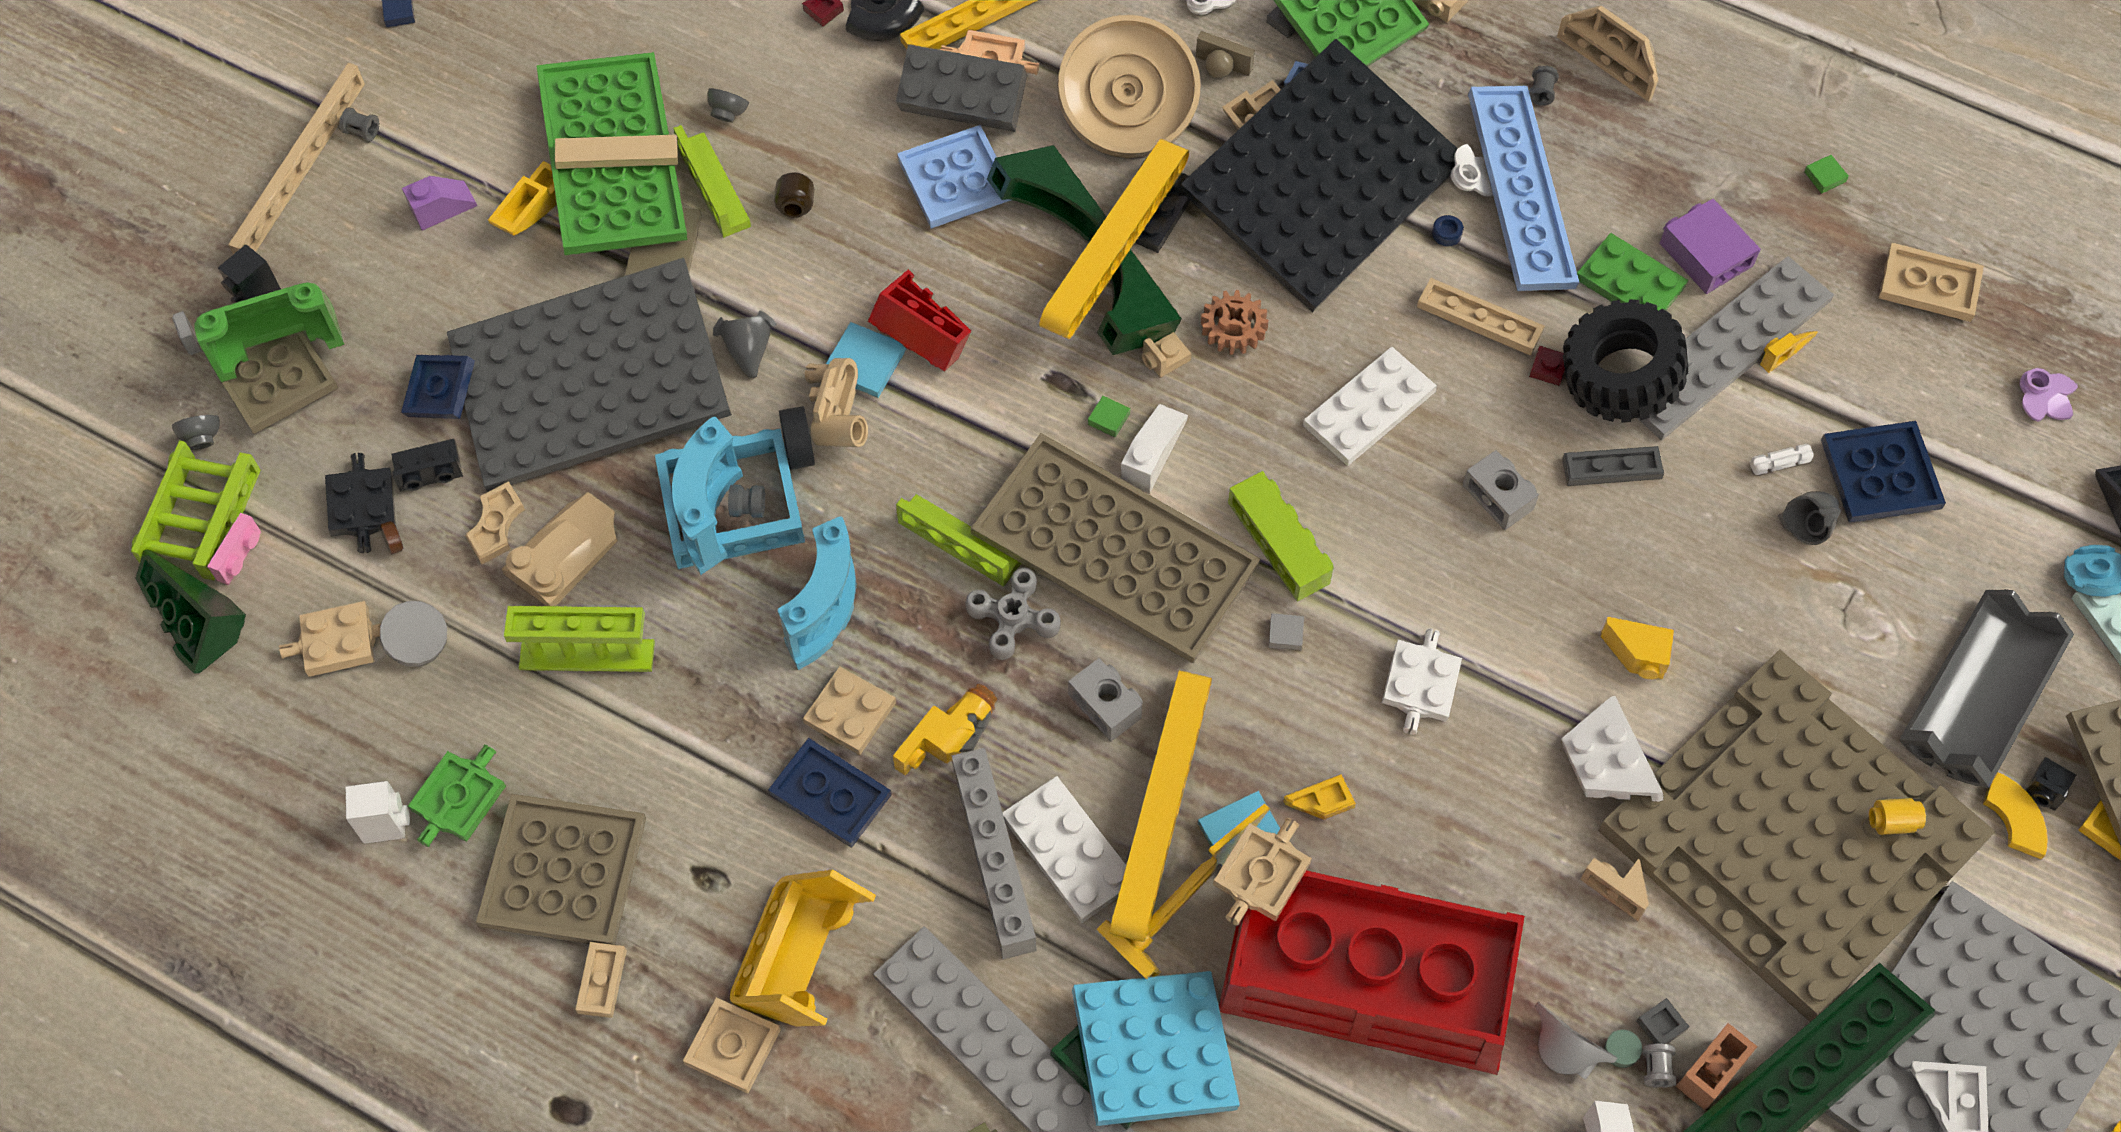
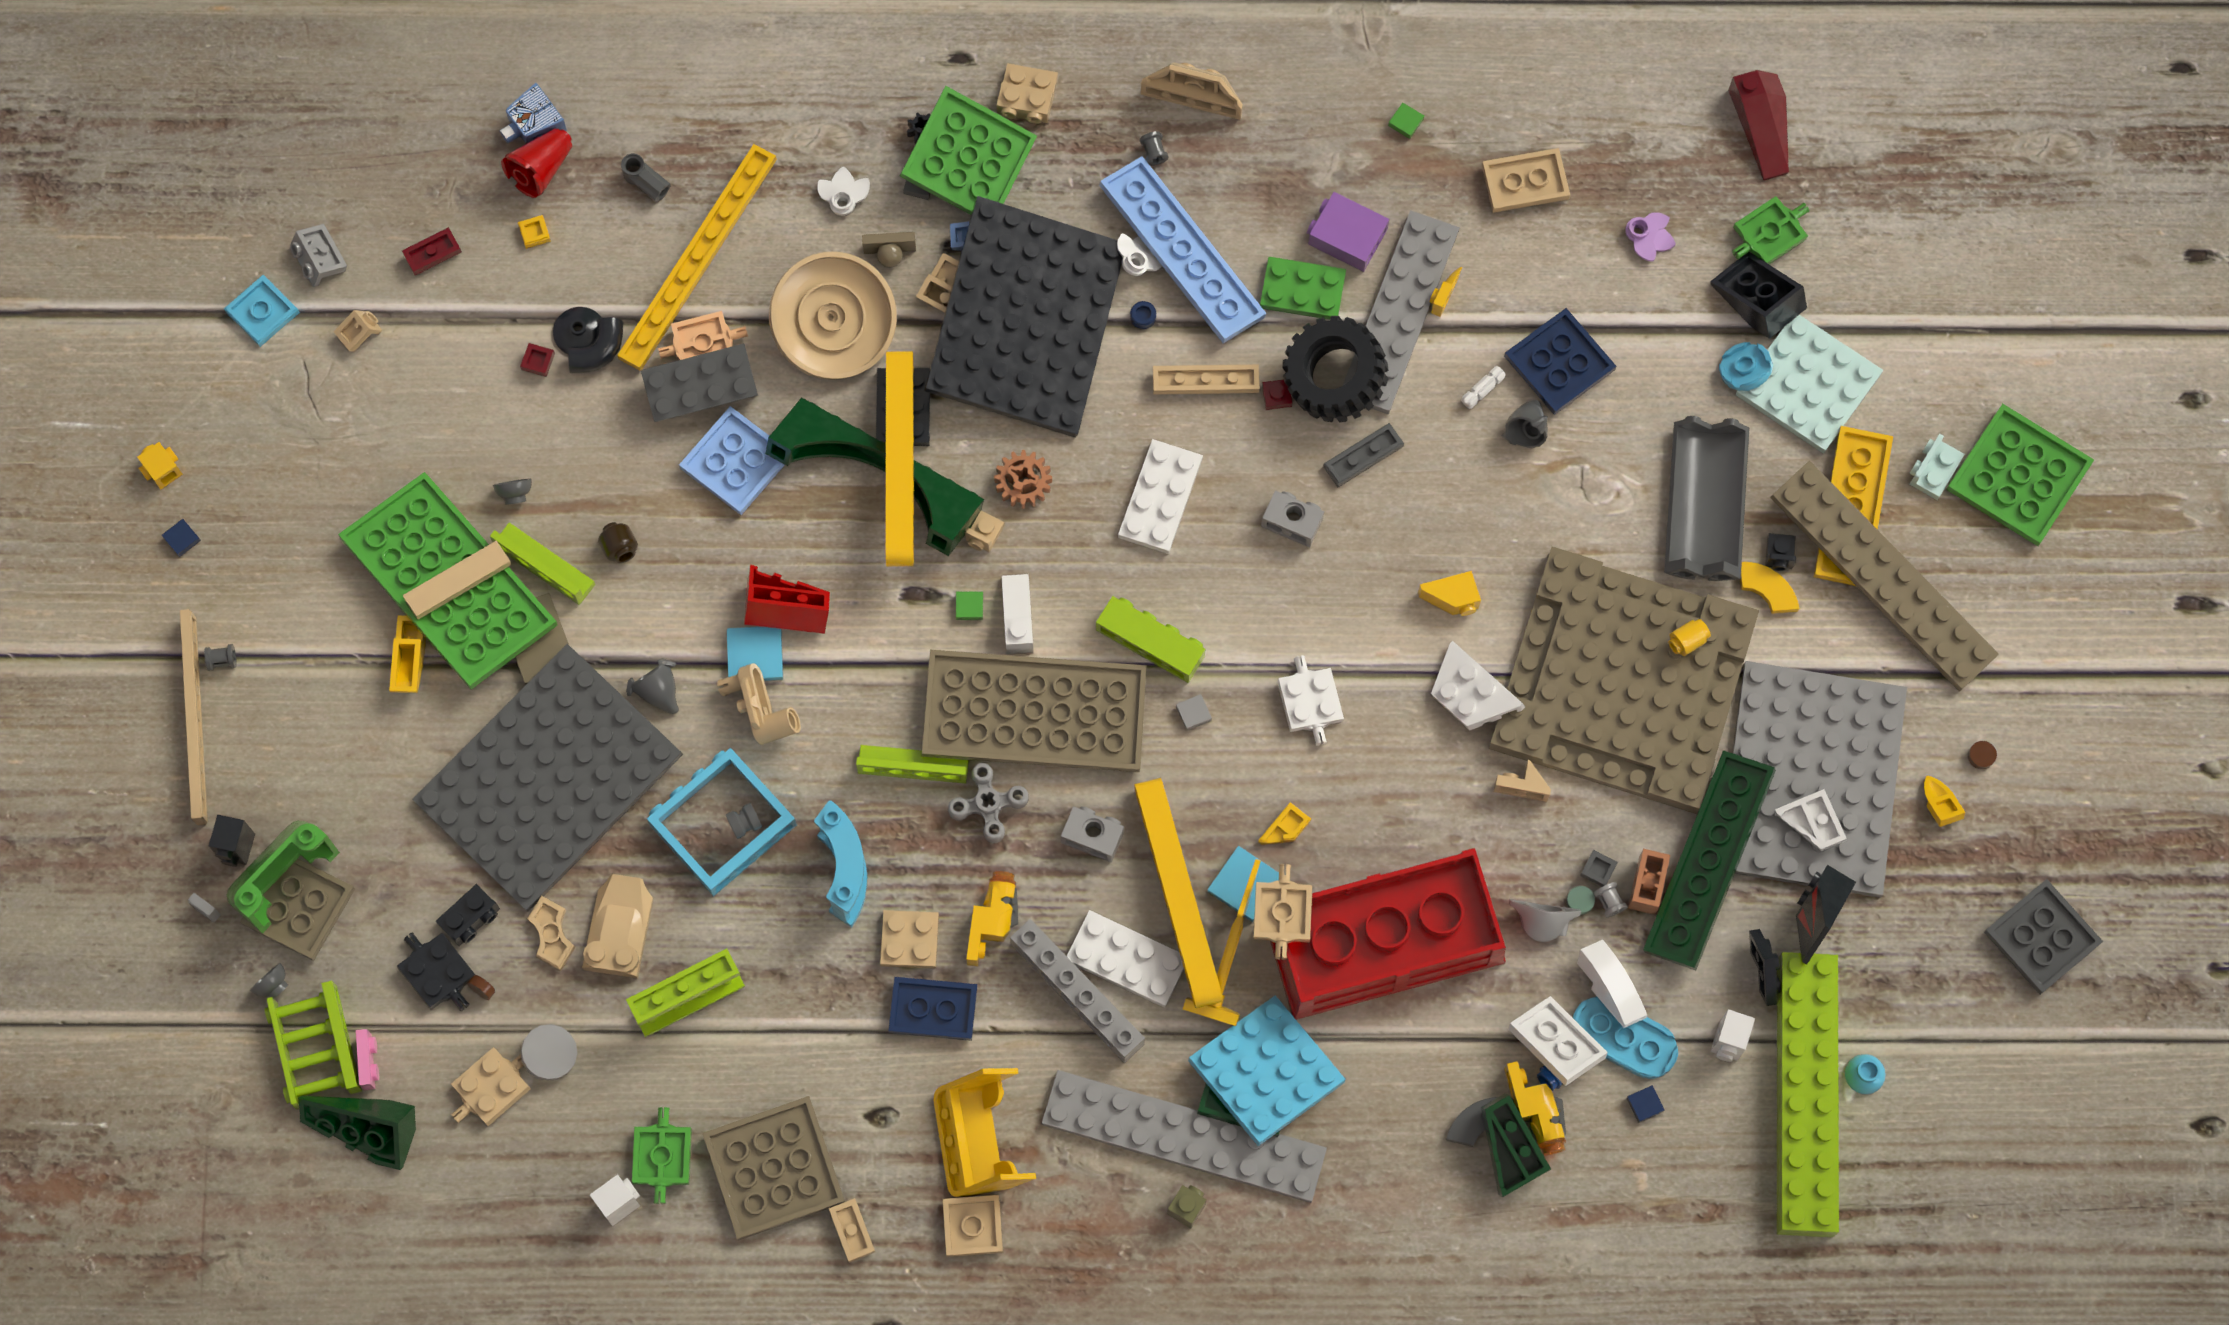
camera: 30 degrees left, 10 degrees up
dark blue plate [401,355,475,419] -> none
medium lavender slope [402,176,477,231] -> none
medium azure fence [672,417,743,575] -> none
black tyre [779,406,815,470] -> none

